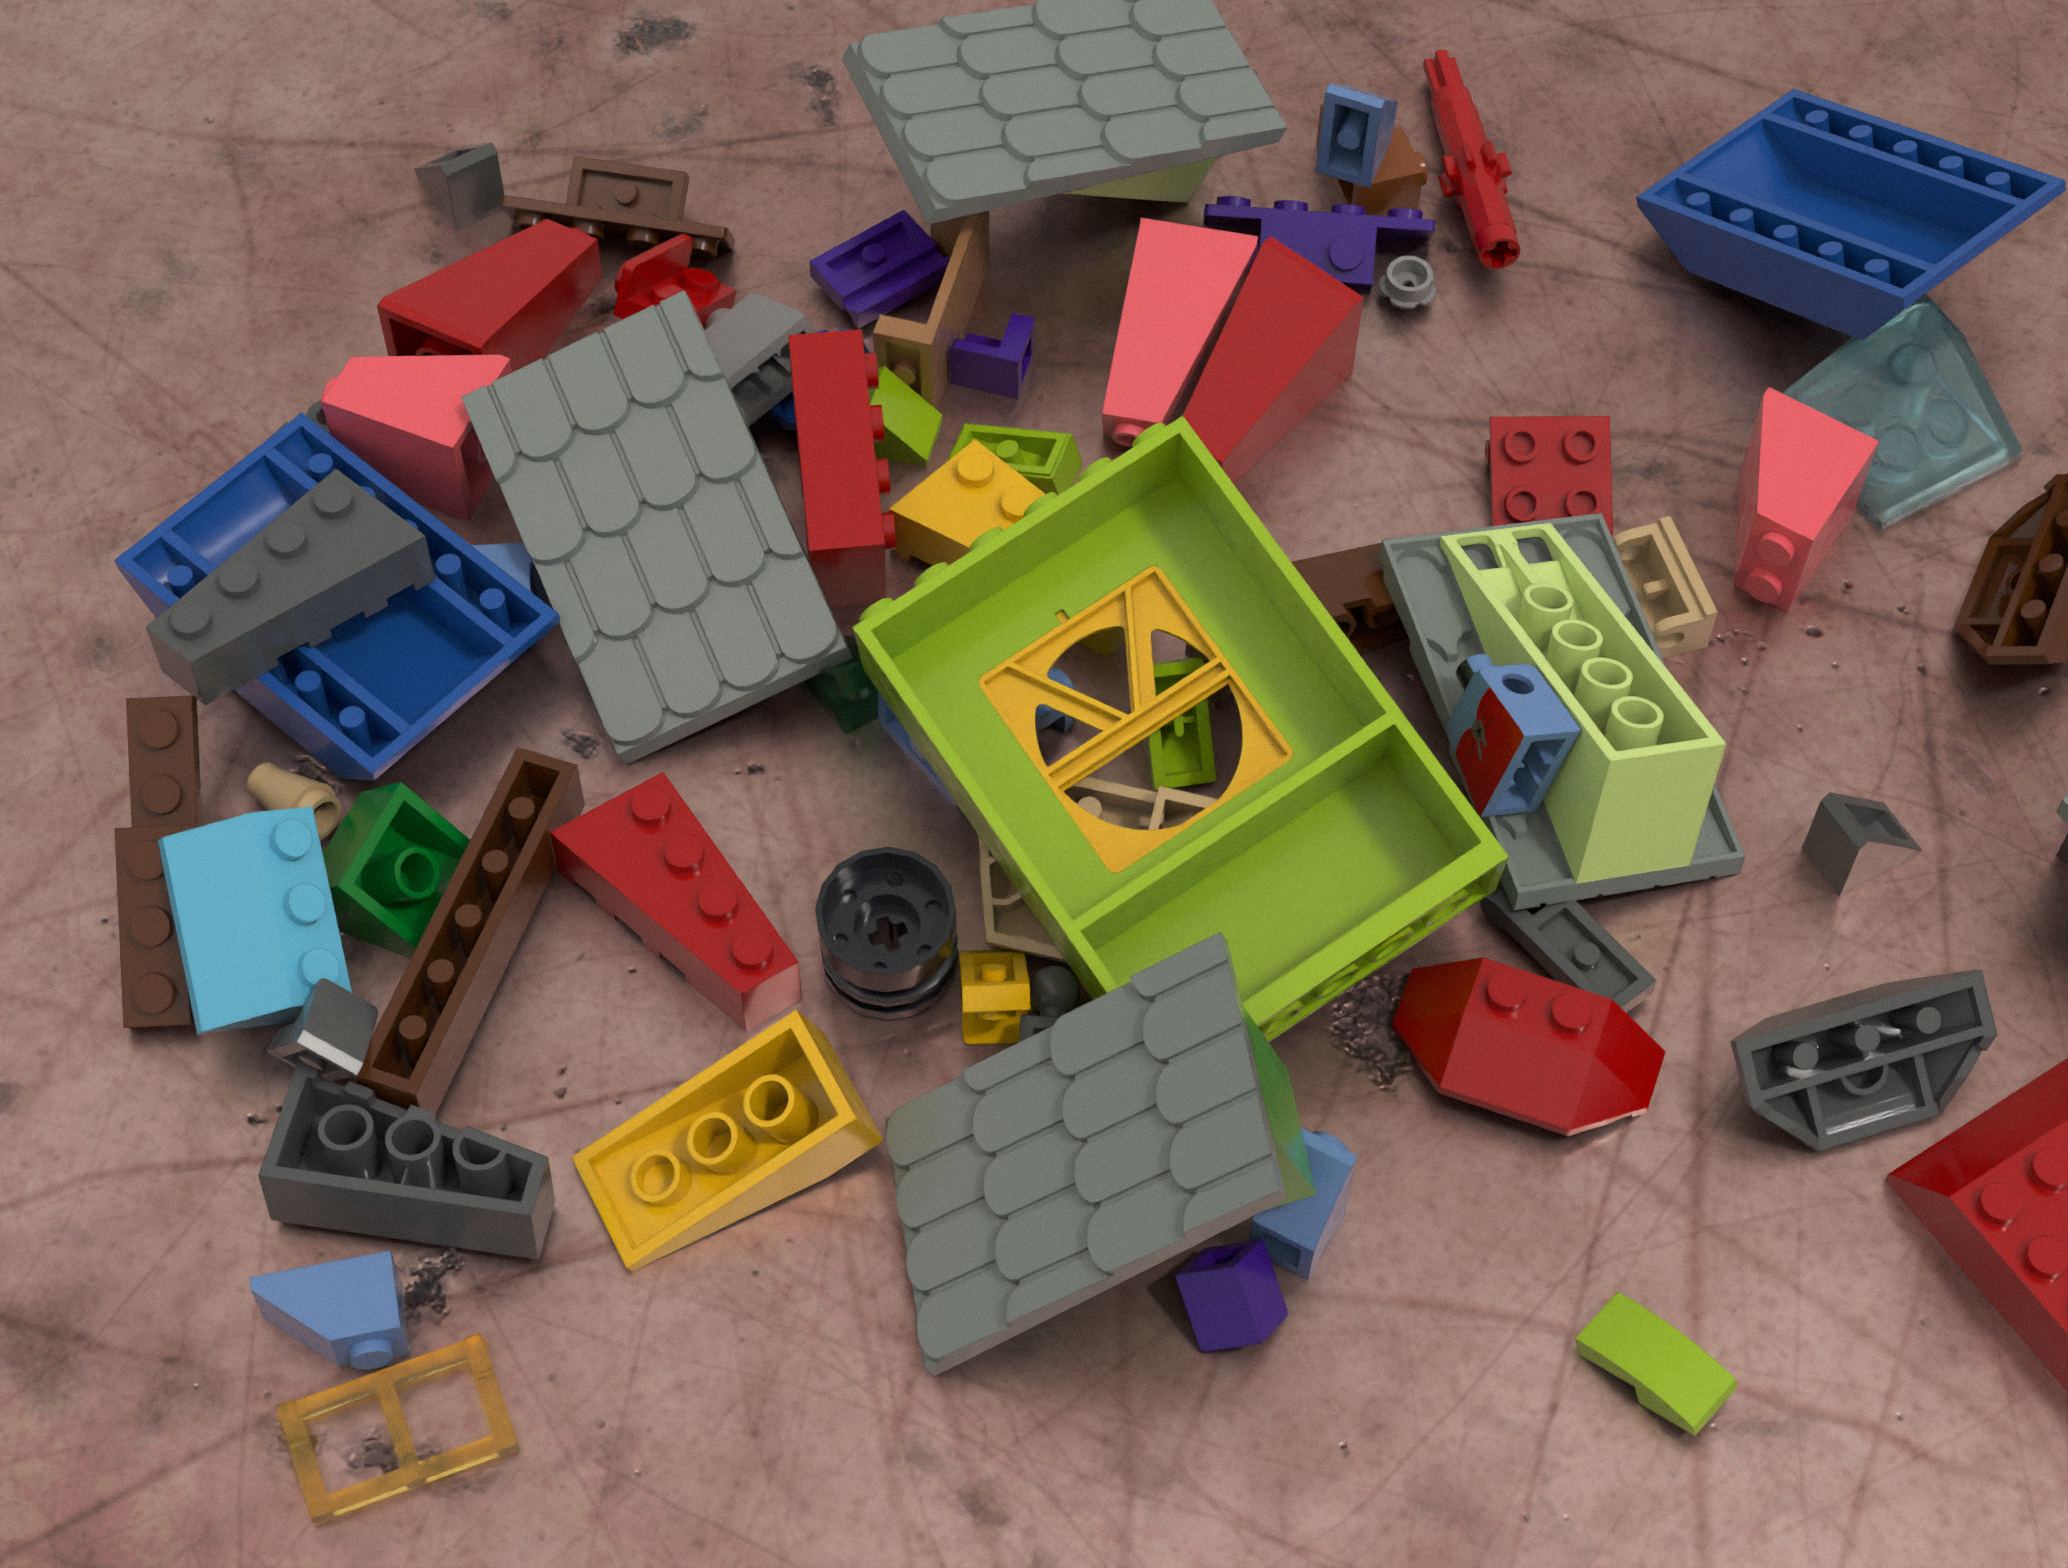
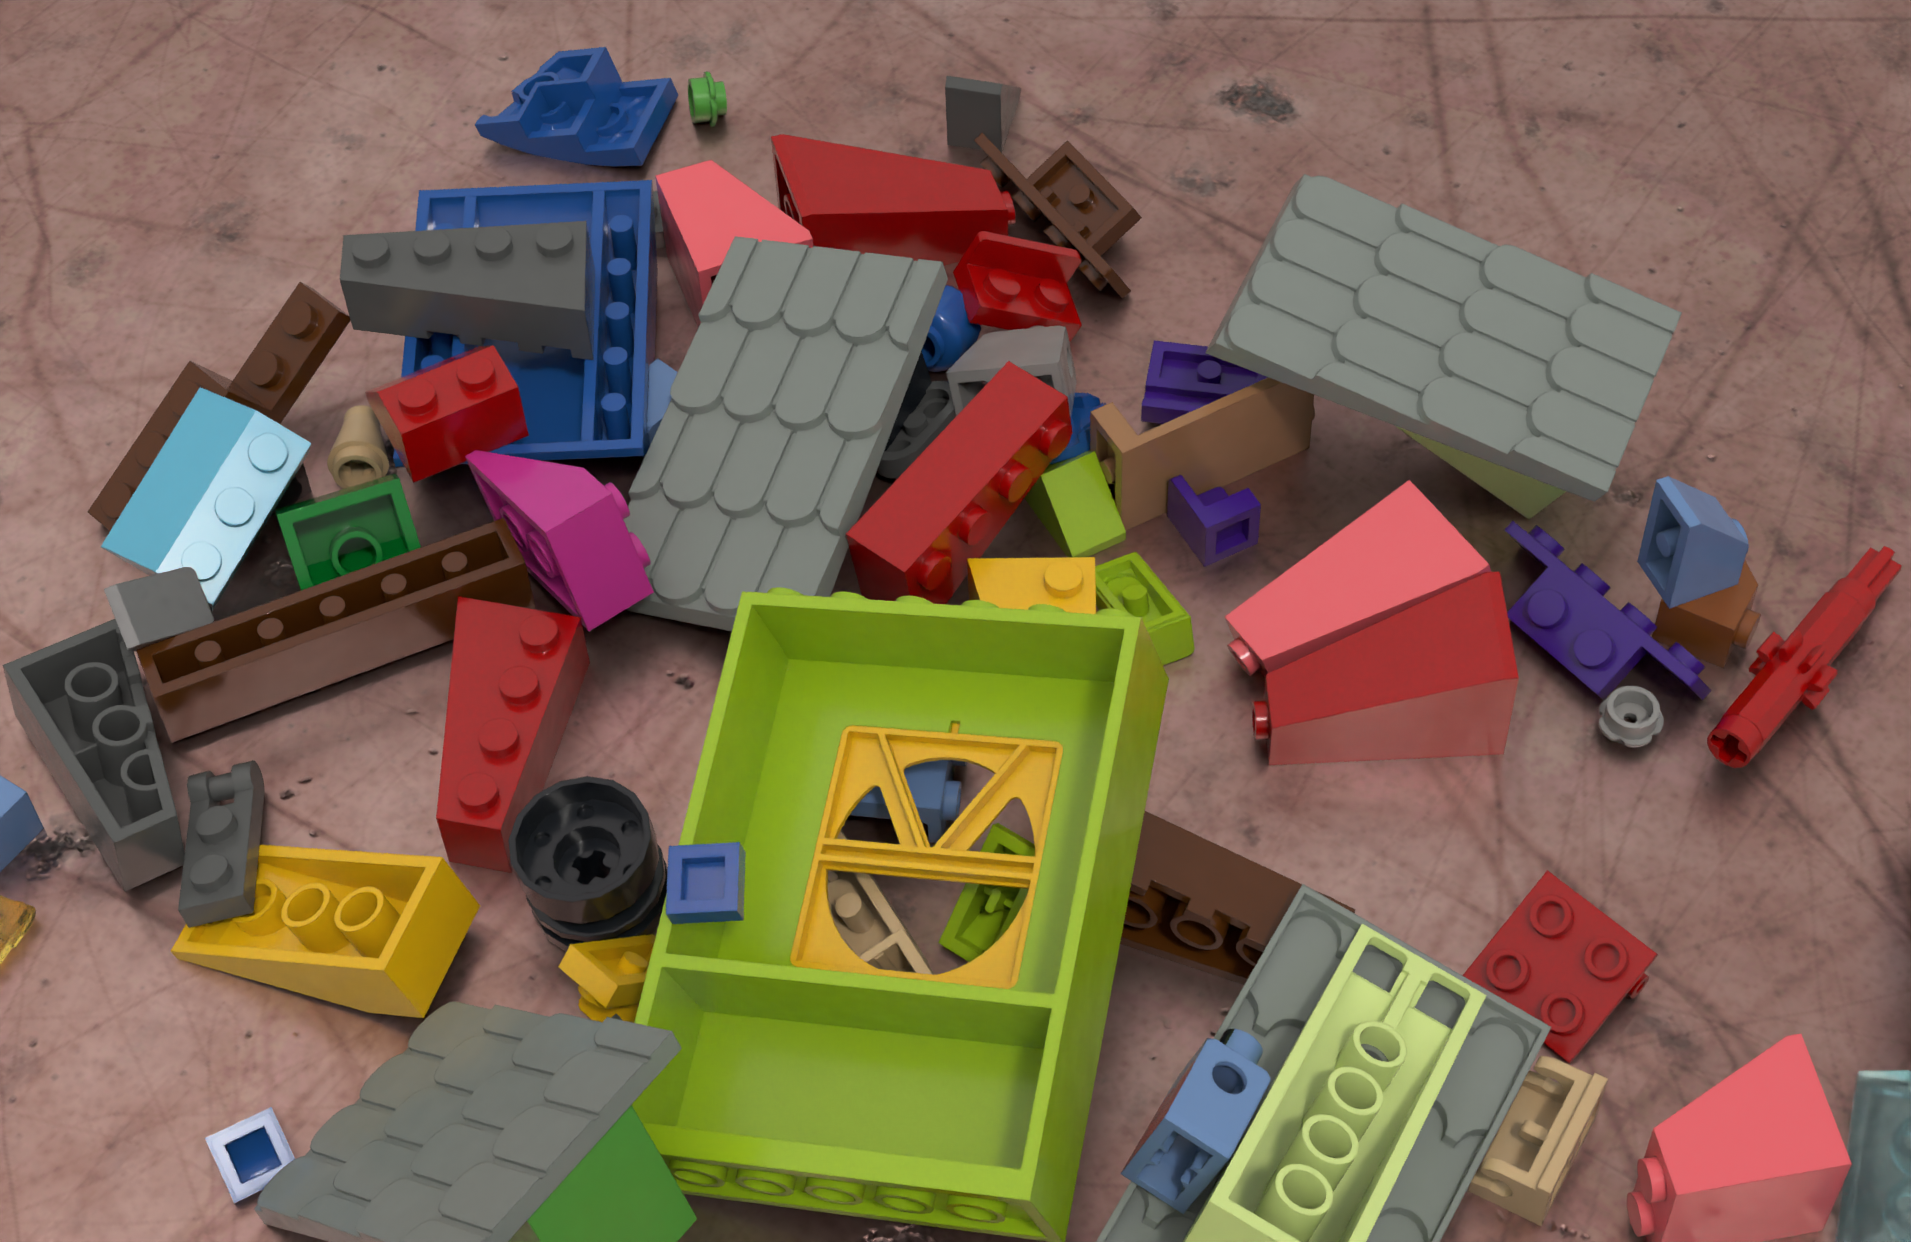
camera: 50 degrees right, 5 degrees down
none -> dark grey plate [178,760,264,928]
none -> slope [205,1107,295,1203]
none -> red slope [365,345,529,483]
none -> dark pink slope [465,450,654,631]
none -> blue slope [475,47,679,166]
none -> blue plate [666,842,746,924]
none -> bright green plate [687,71,727,127]

